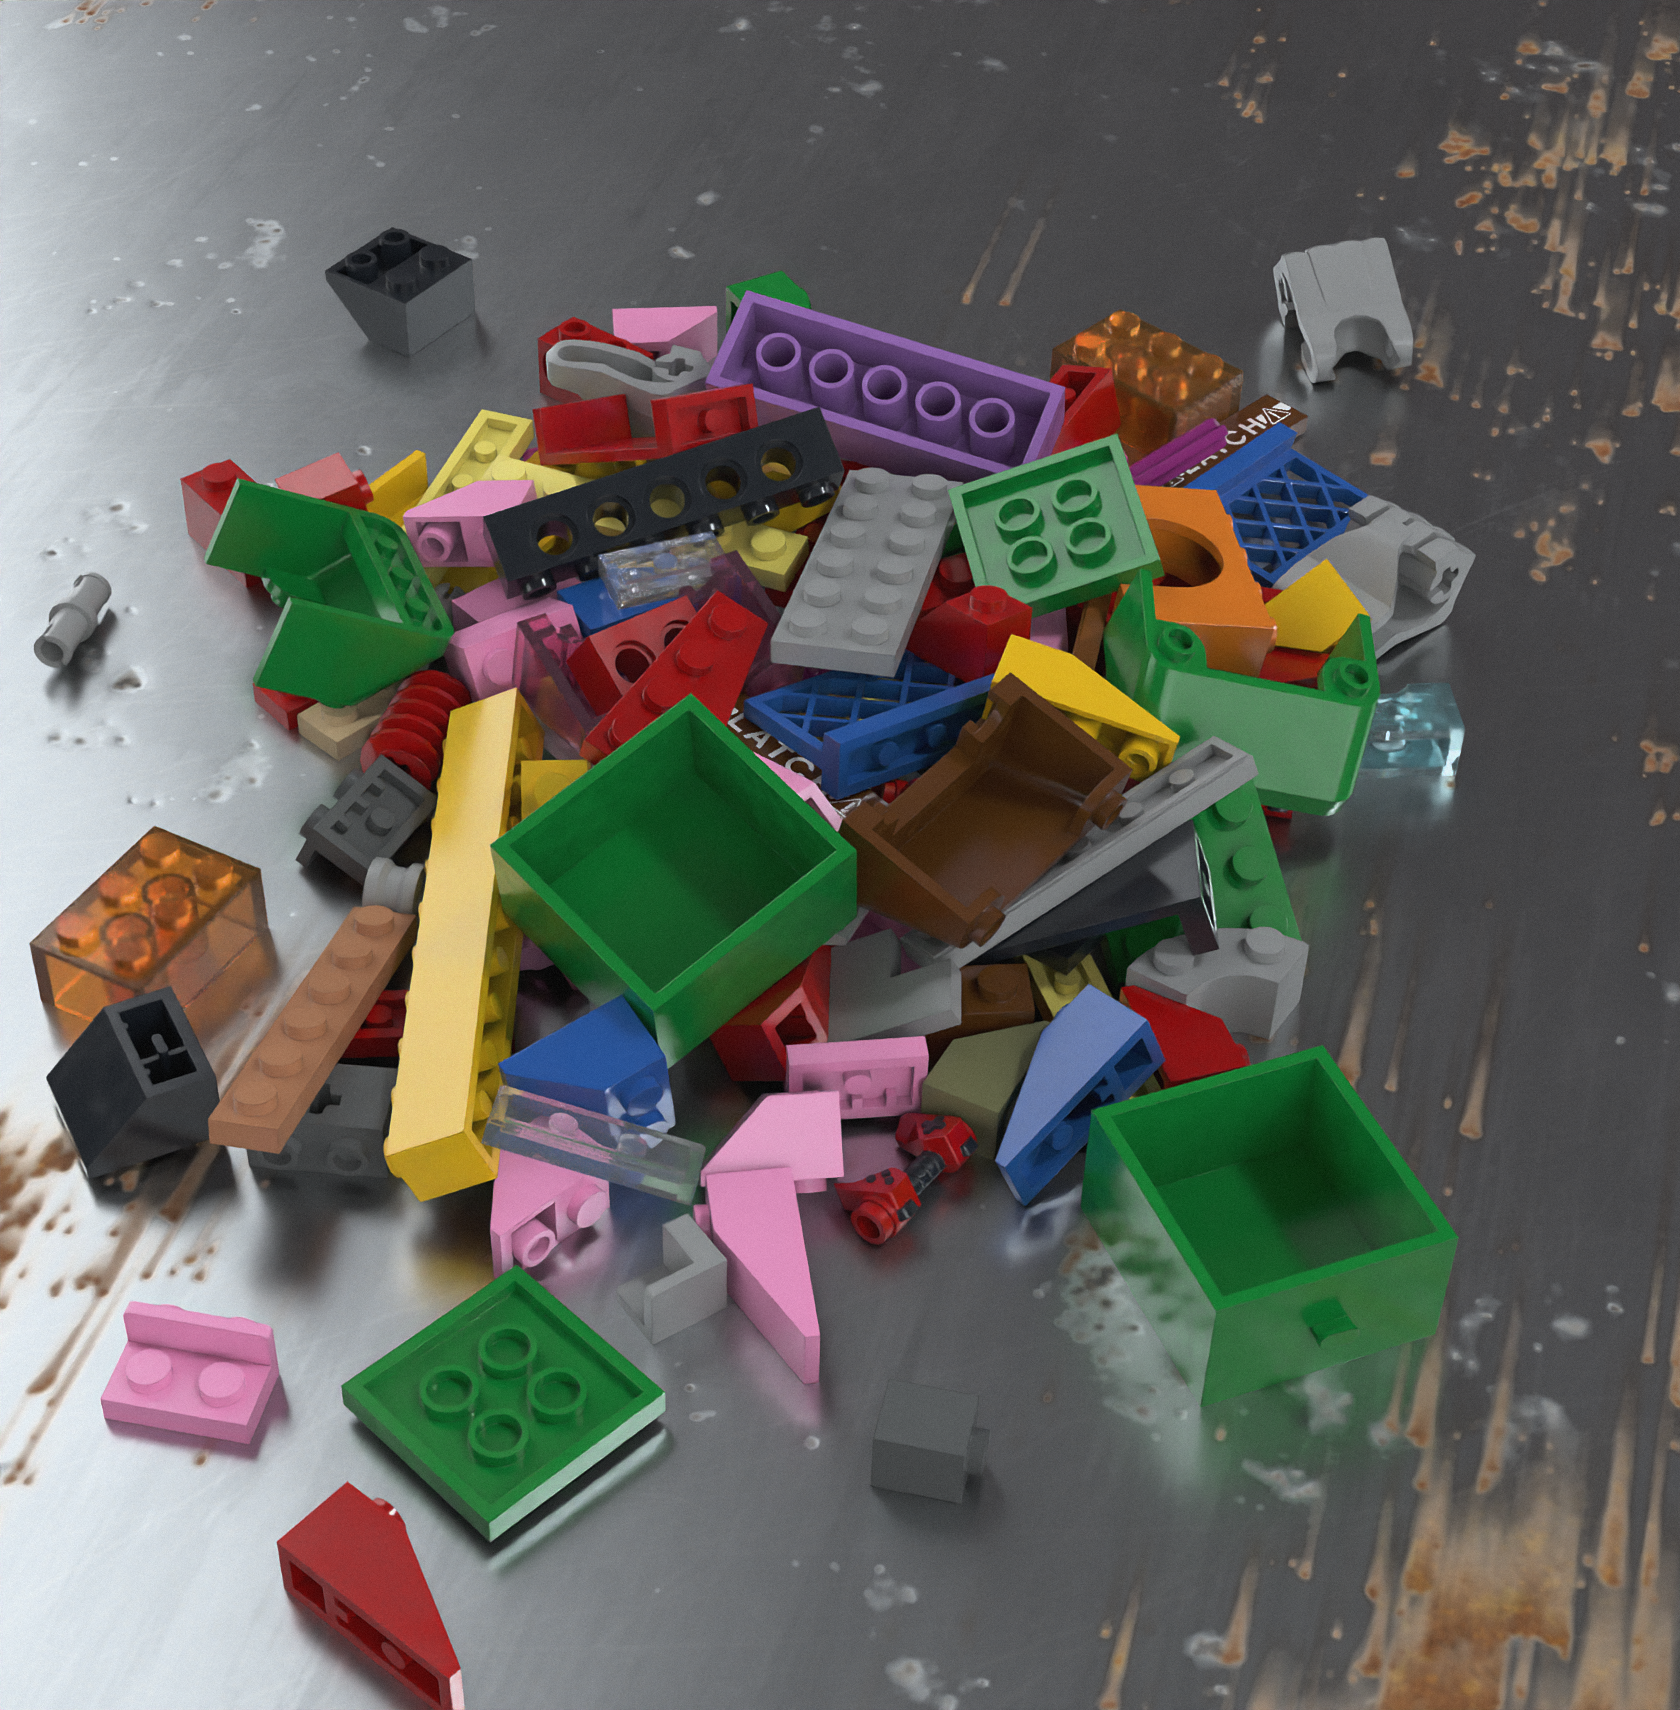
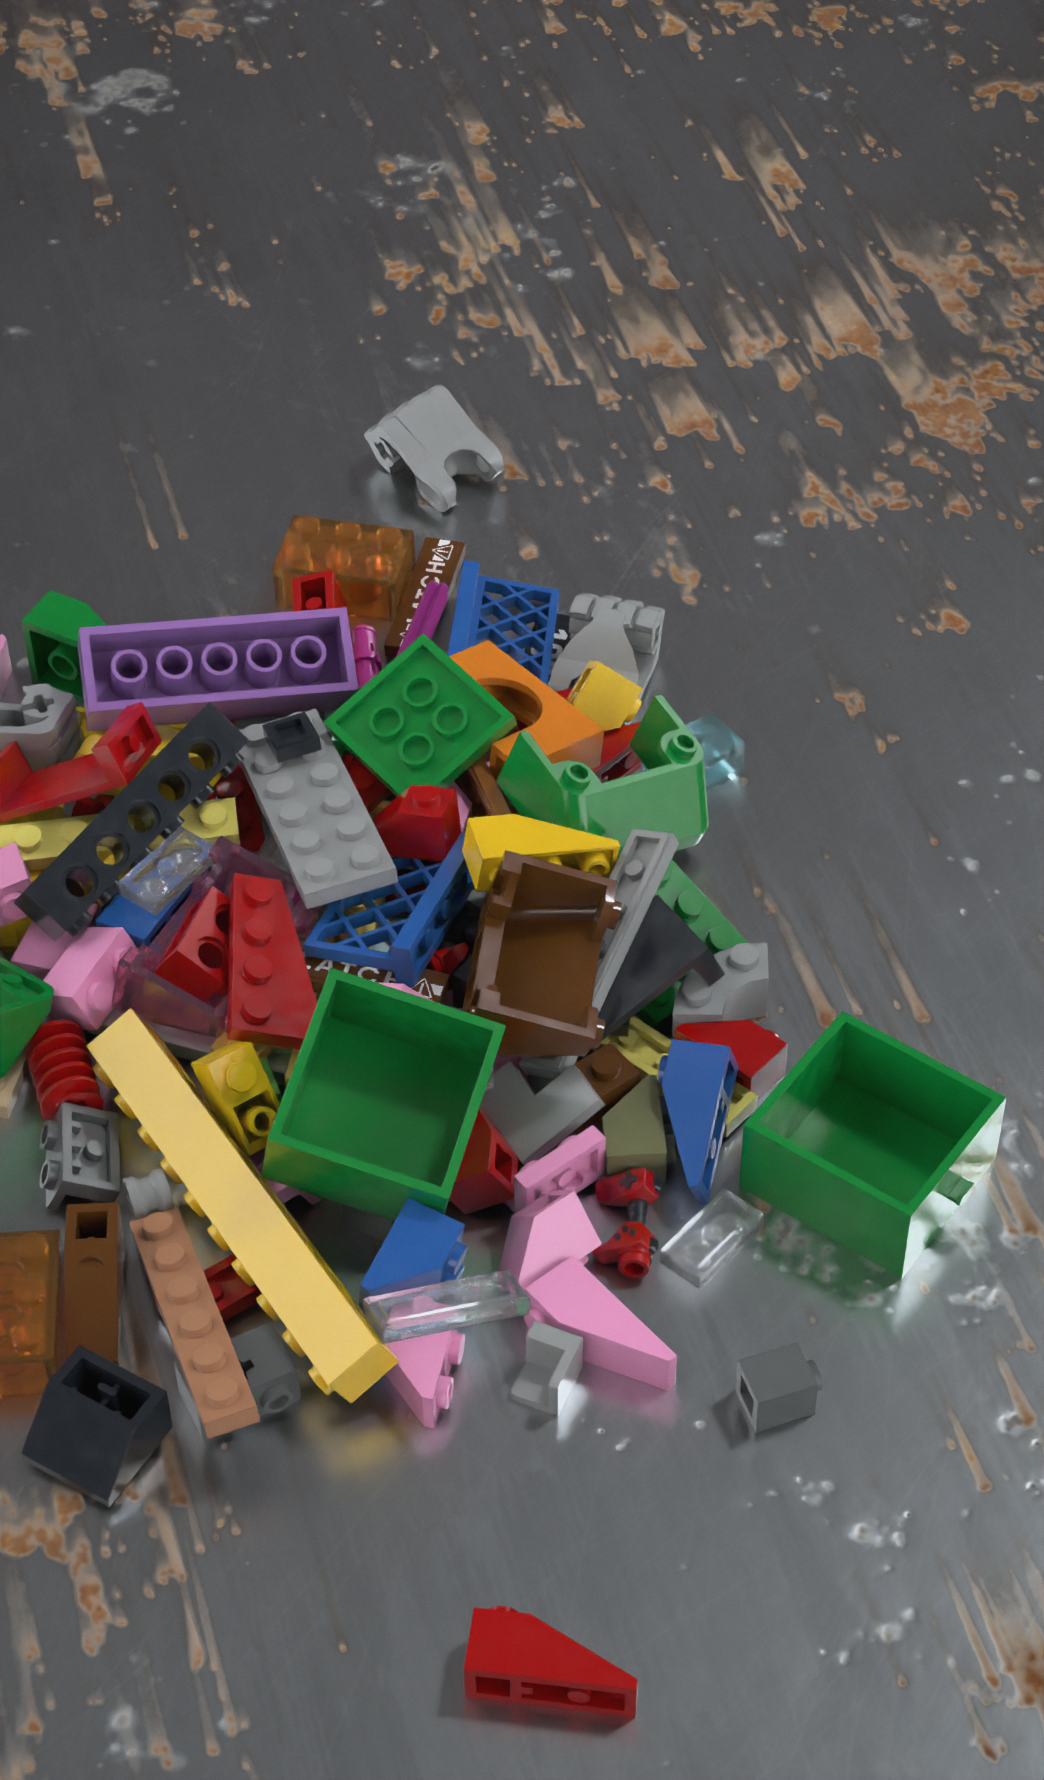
camera: 30 degrees left, 5 degrees up
bright pink bracket [100,1301,279,1444] -> none
green plate [341,1265,666,1542] -> none
none -> reddish brown slope [64,1202,125,1365]
none -> black tile [262,712,322,763]
none -> clear plate [660,1188,764,1290]

